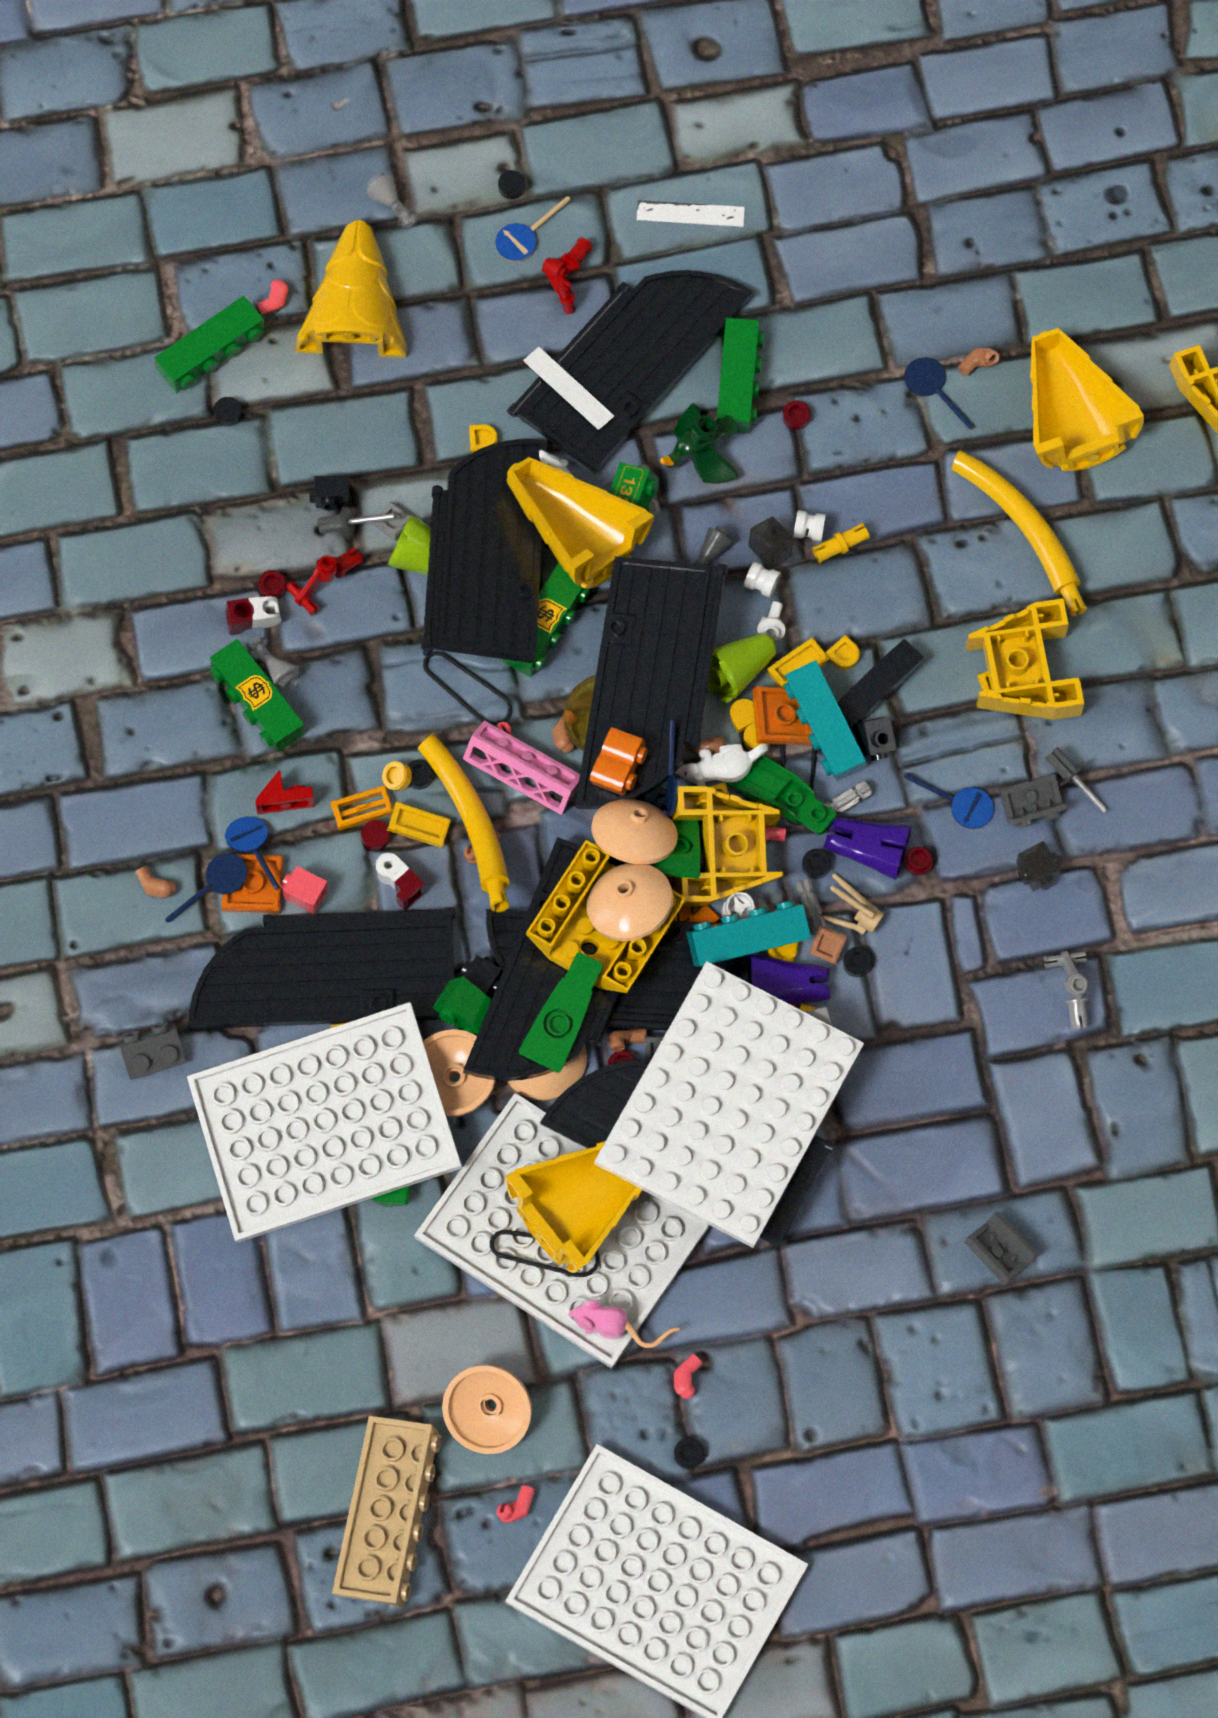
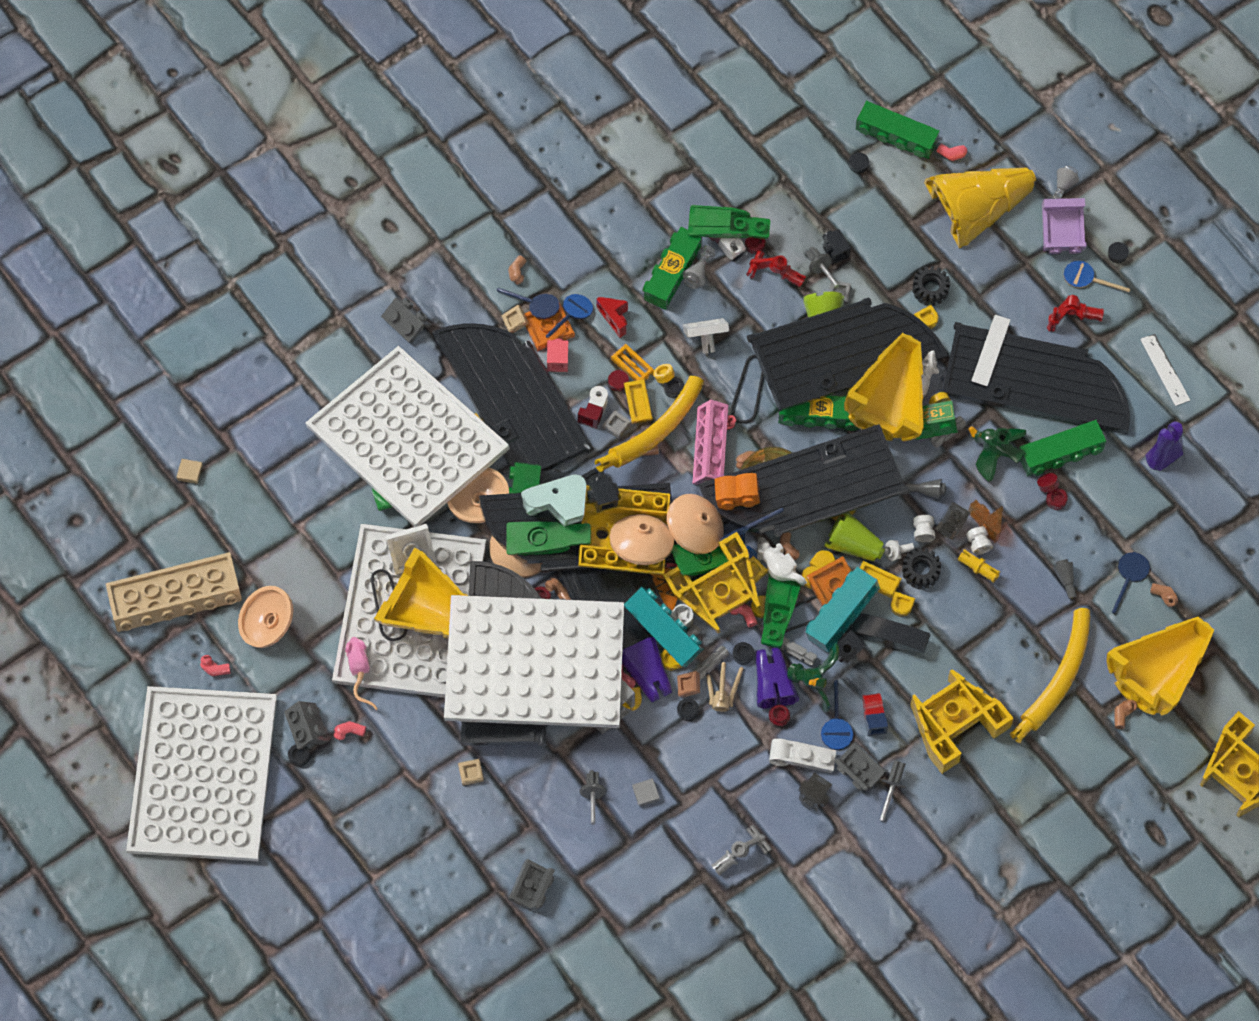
camera: 65 degrees right, 5 degrees down
none -> tan tile [176,459,203,484]
none -> dark grey bracket [284,701,330,749]
none -> white tile [385,524,436,575]
none -> tan tile [458,759,484,786]
none -> tan tile [501,305,529,333]
none -> light aqua piece [521,475,586,526]
none -> dark grey piece [579,770,607,825]
none -> black brick [587,476,619,513]
none -> light grey tile [602,410,631,439]
none -> light grey tile [632,778,660,807]
none -> white tile [683,318,729,353]
none -> green piece [688,205,771,239]
none -> white plate [769,739,836,773]
none -> dark green animal [787,643,839,712]
none -> leg [862,693,888,736]
none -> black tyre [902,548,941,589]
none -> black tyre [912,266,950,306]
none -> yellow tile [929,392,951,405]
none -> clear orange slope [968,500,1003,543]
none -> dark red tile [1037,473,1059,493]
none -> lavender panel [1042,198,1087,254]
none -> dark grey cone [1053,559,1077,599]
none -> nougat arm [1114,700,1137,729]
none -> dark purple piece [1145,422,1183,471]

